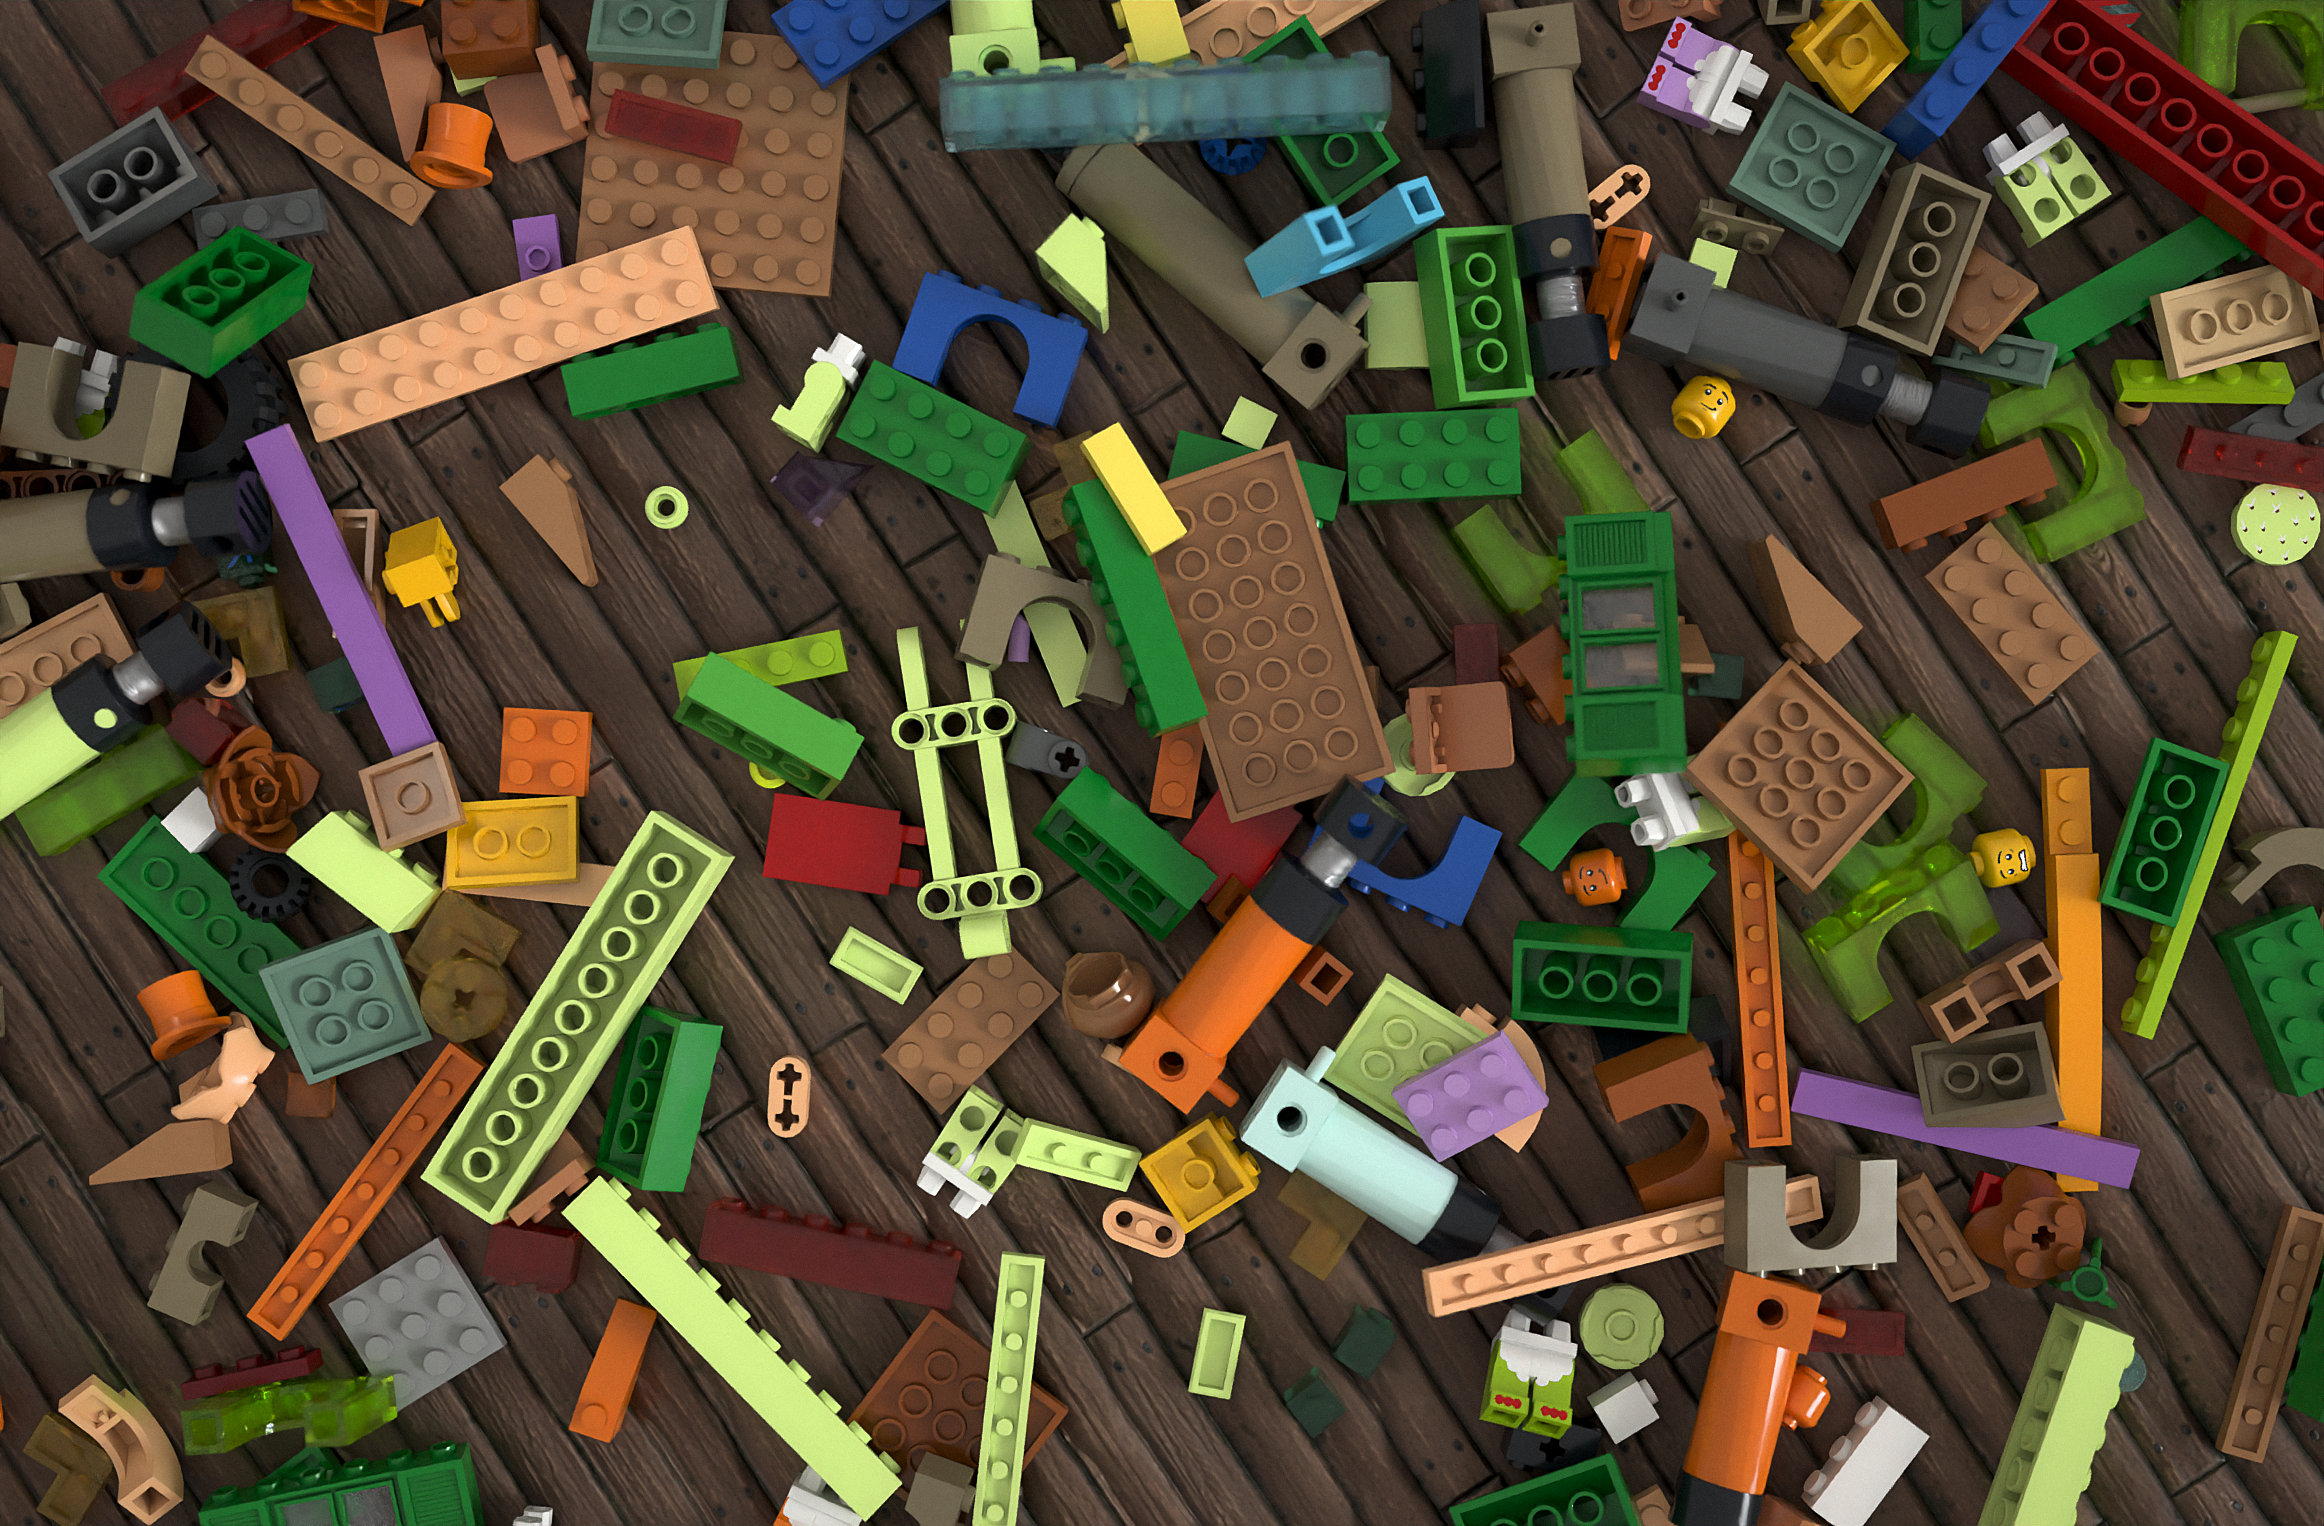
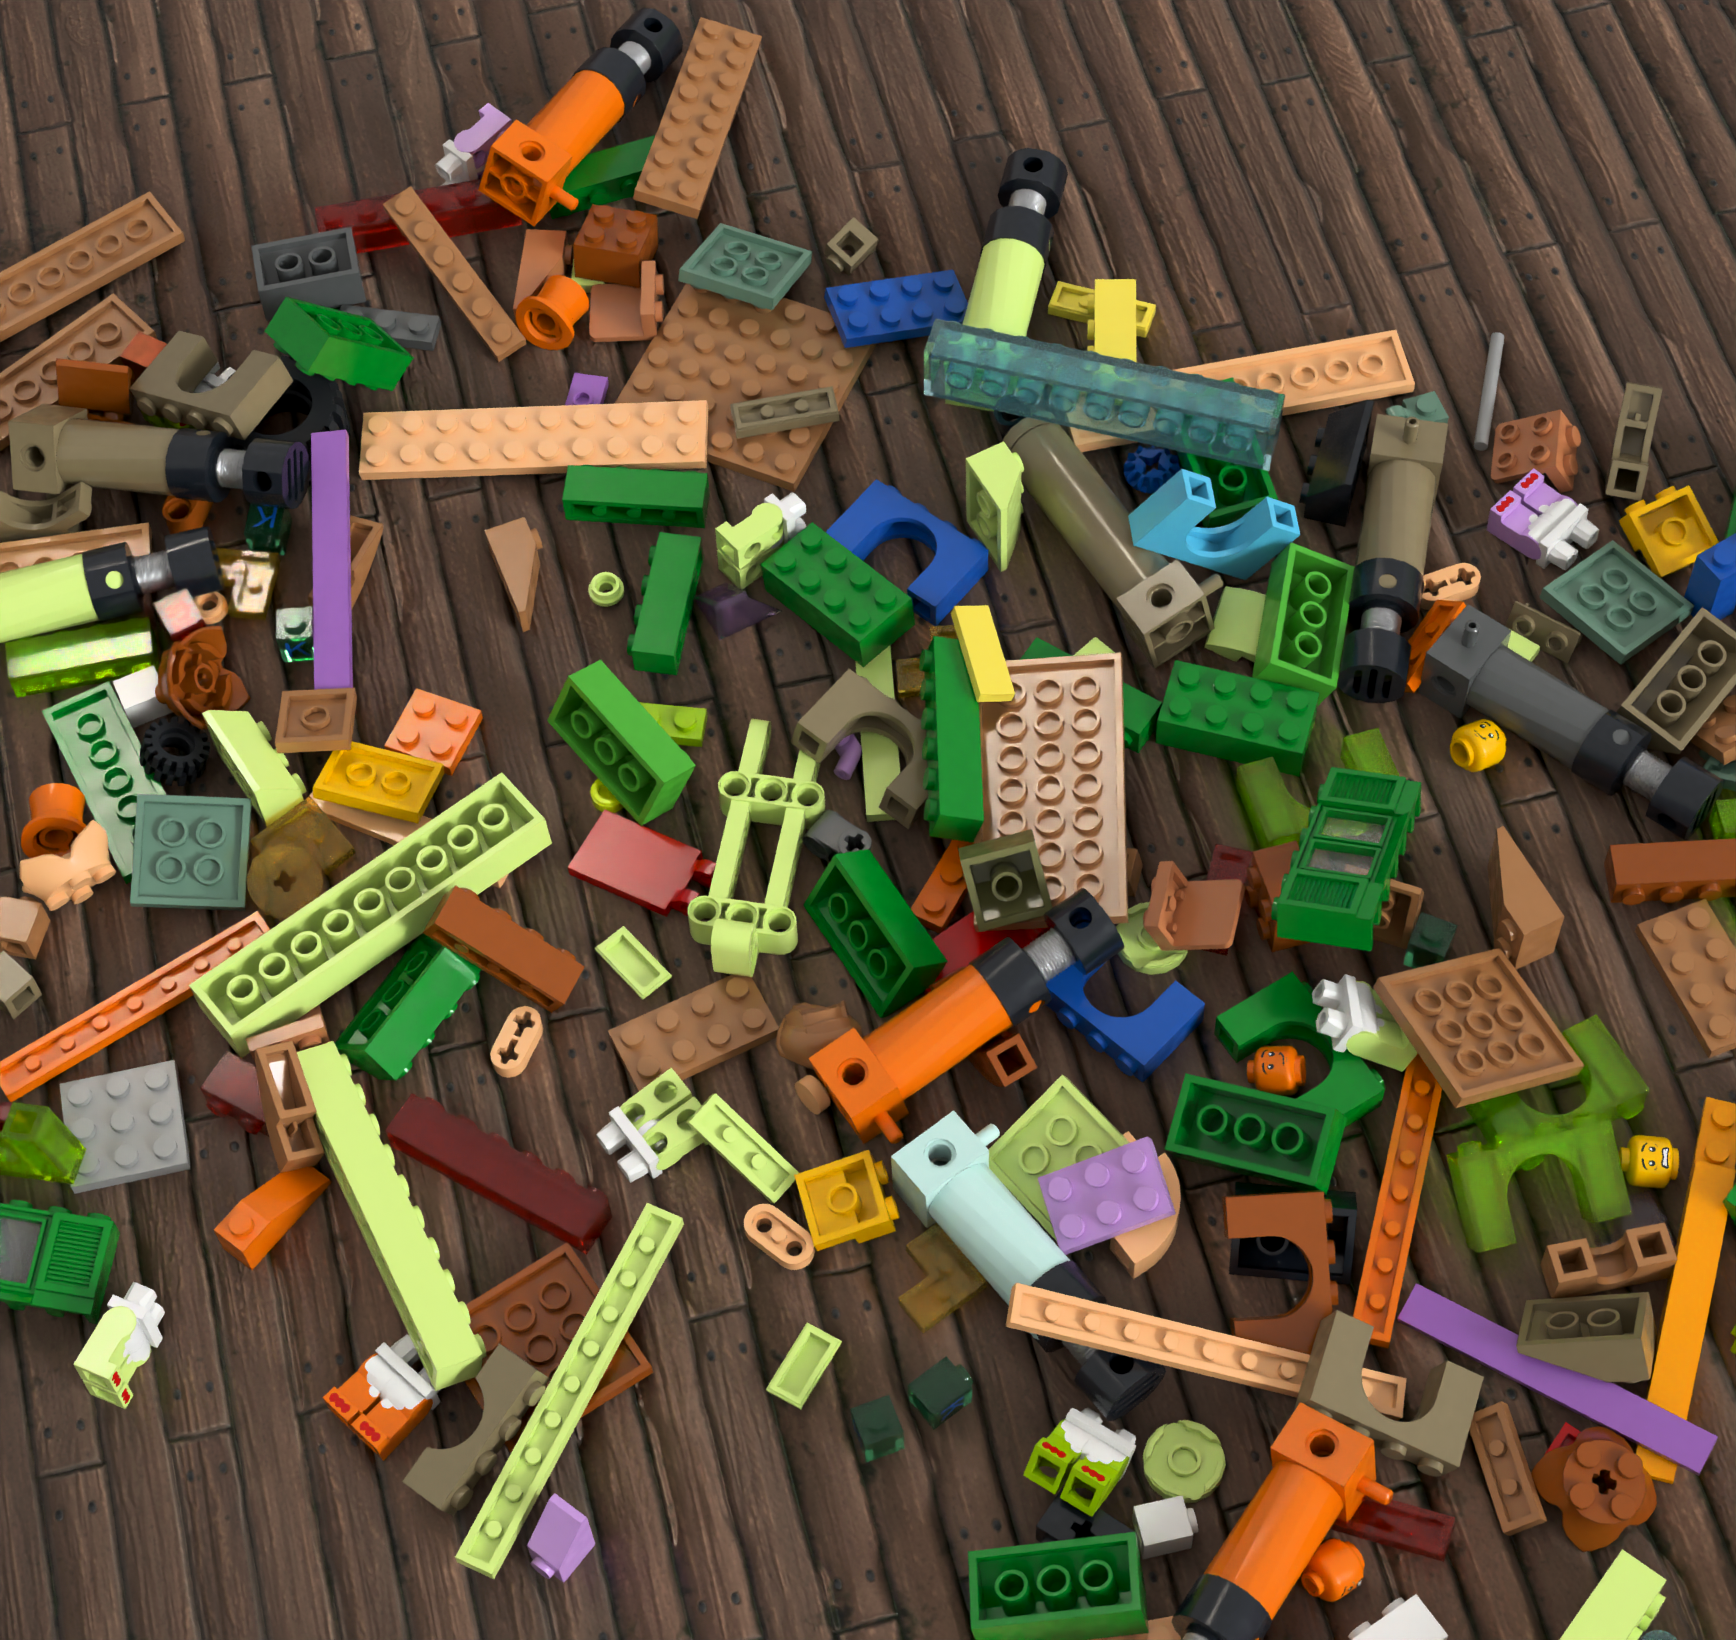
camera: 20 degrees right, 30 degrees down
clear orange plate [286,1071,337,1119] -> none
yellow brick [382,516,460,628] -> none
clear red plate [604,88,743,166] -> none
green plant [2047,1237,2118,1310] -> none
none -> medium nougat slope [254,1041,325,1173]
none -> dark orange brick [423,885,585,1013]
none -> green brick [627,532,704,675]
none -> dark tan tile [730,386,839,439]
none -> olive slope [958,829,1053,932]

